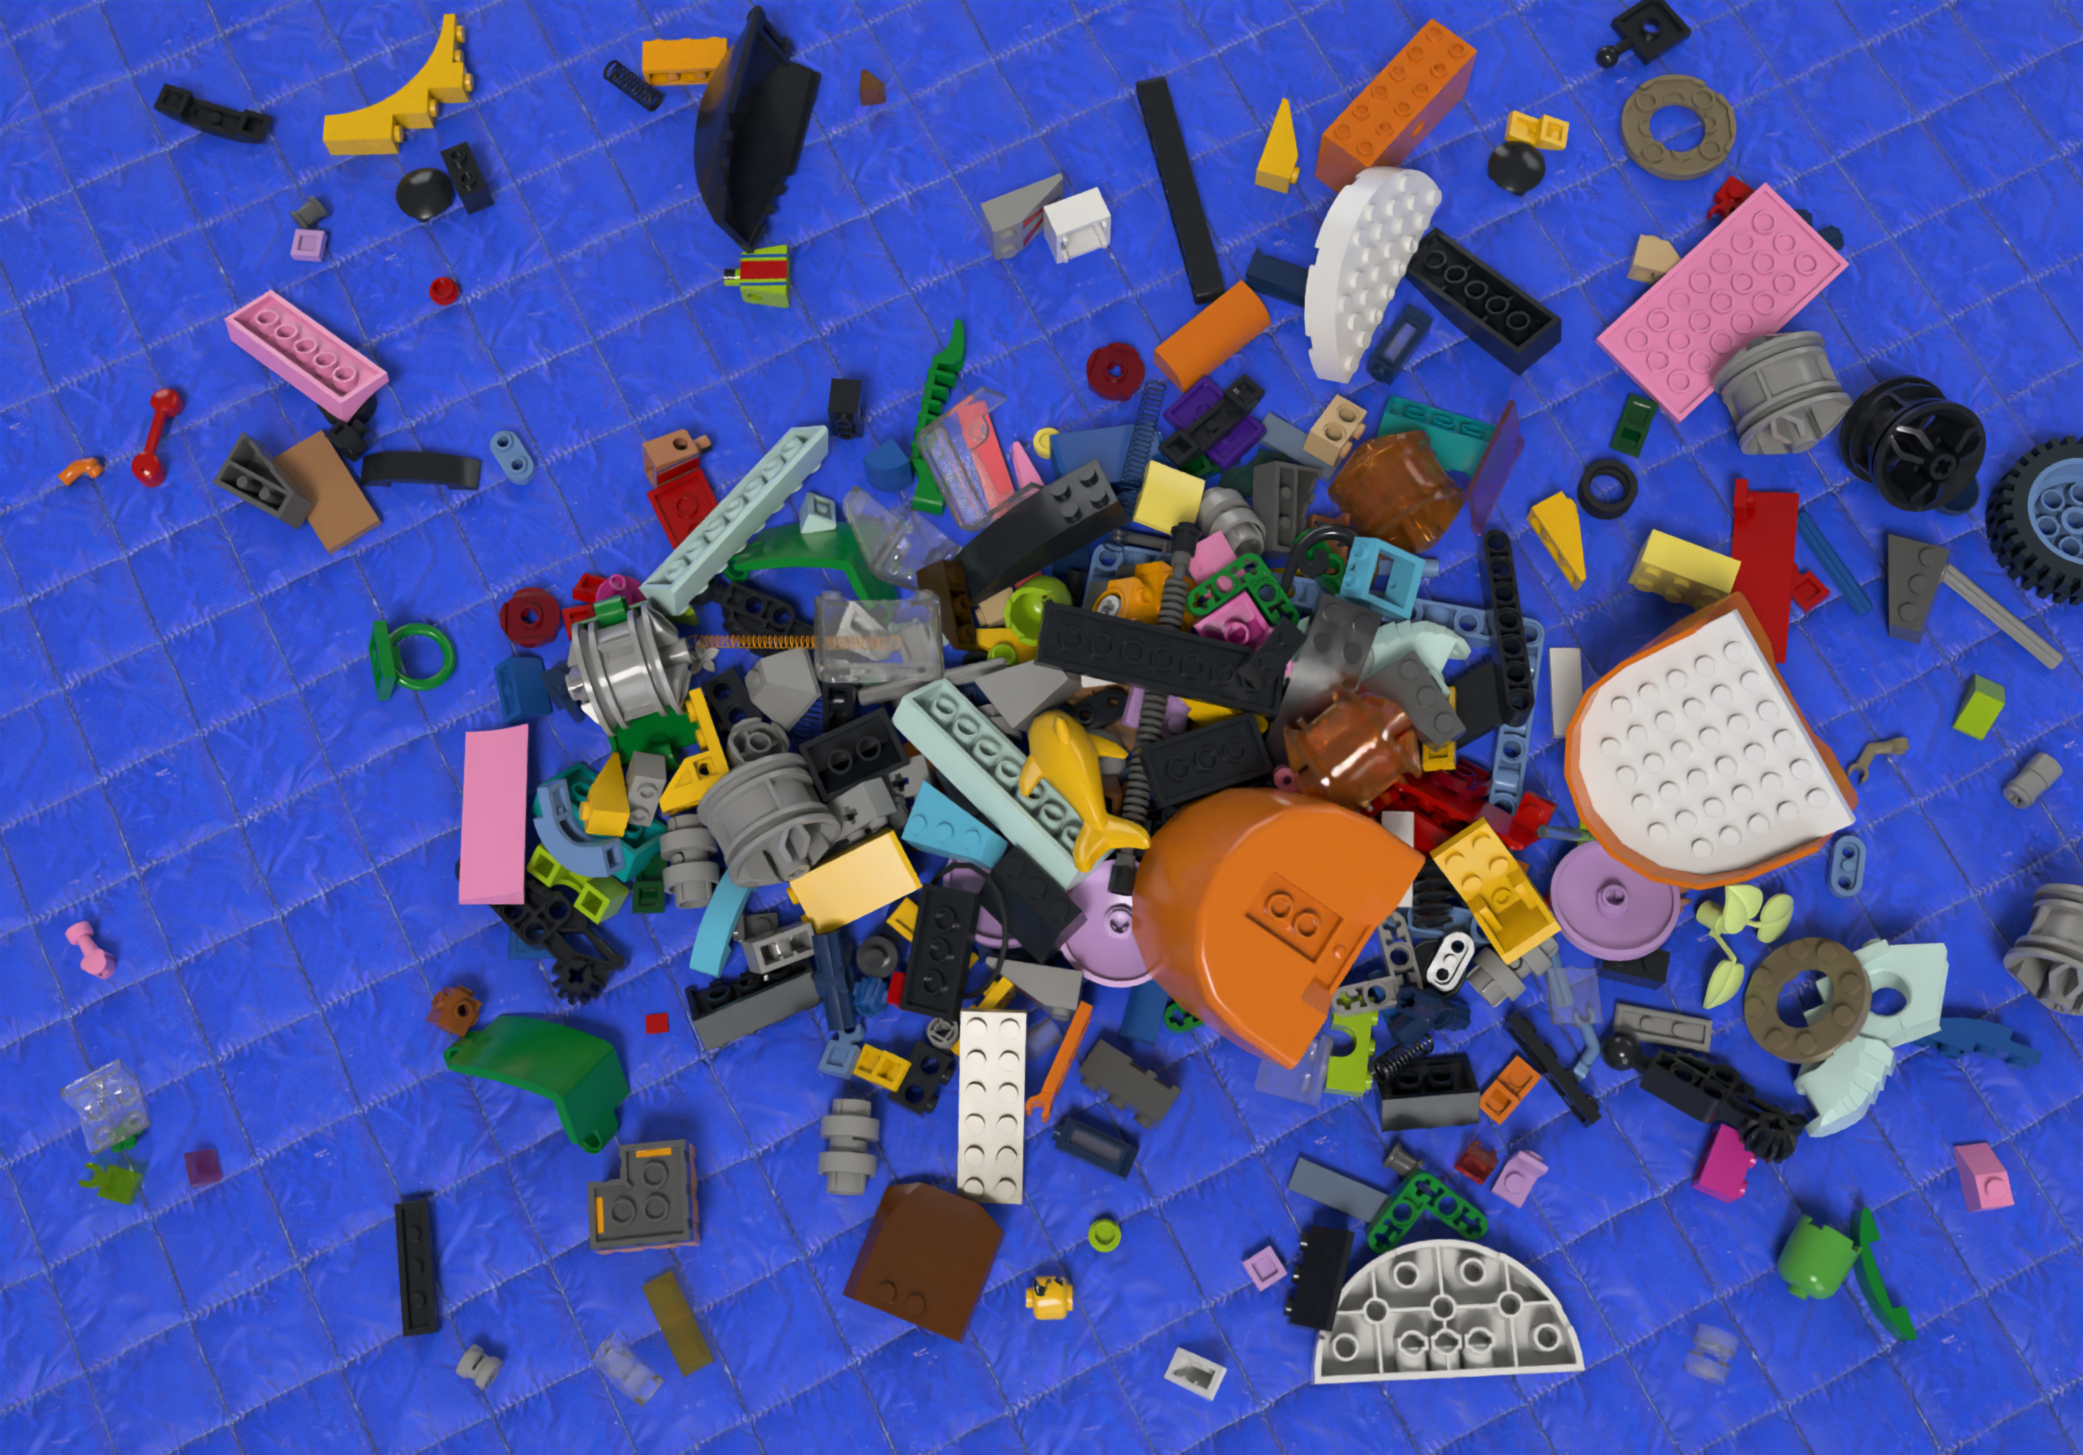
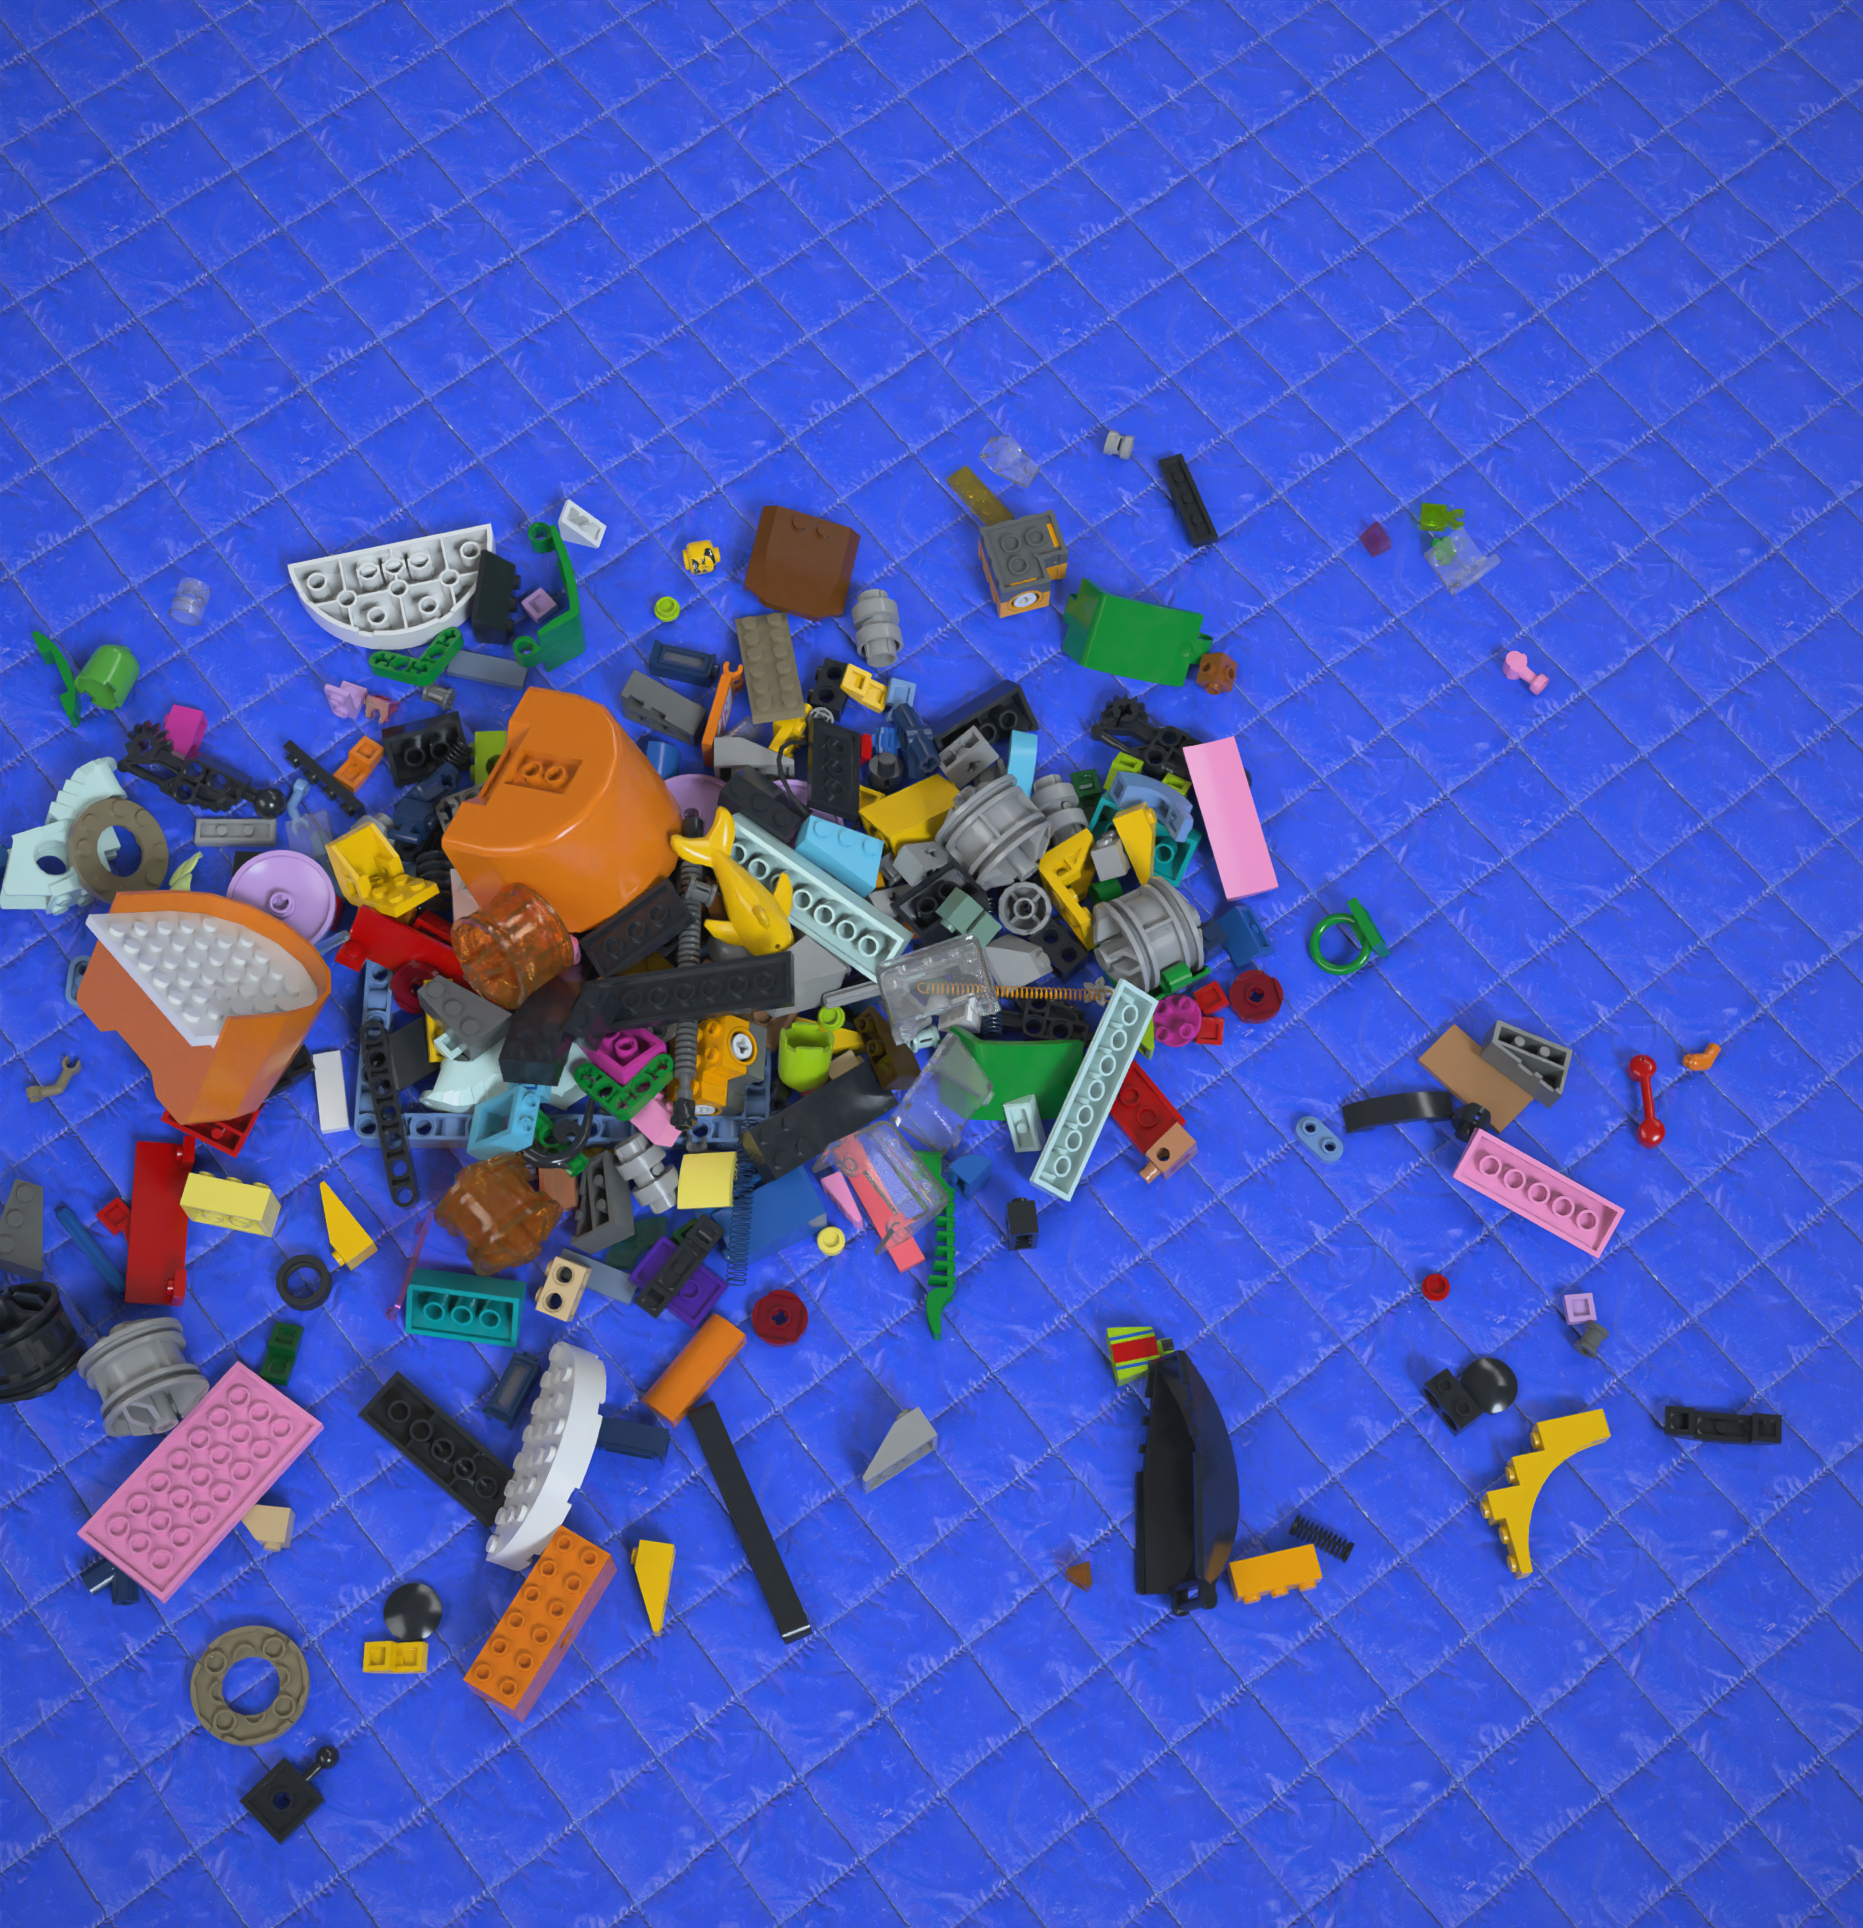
camera: 165 degrees right, 5 degrees down
red window [645,1013,669,1035] -> none
white container [1043,187,1111,264] -> none
red plate [1706,175,1755,225] -> none
none -> dark blue brick [387,797,437,845]
none -> green panel [513,522,586,672]
none -> dark grey bush [683,876,718,908]
none -> sand green piece [935,887,1002,951]

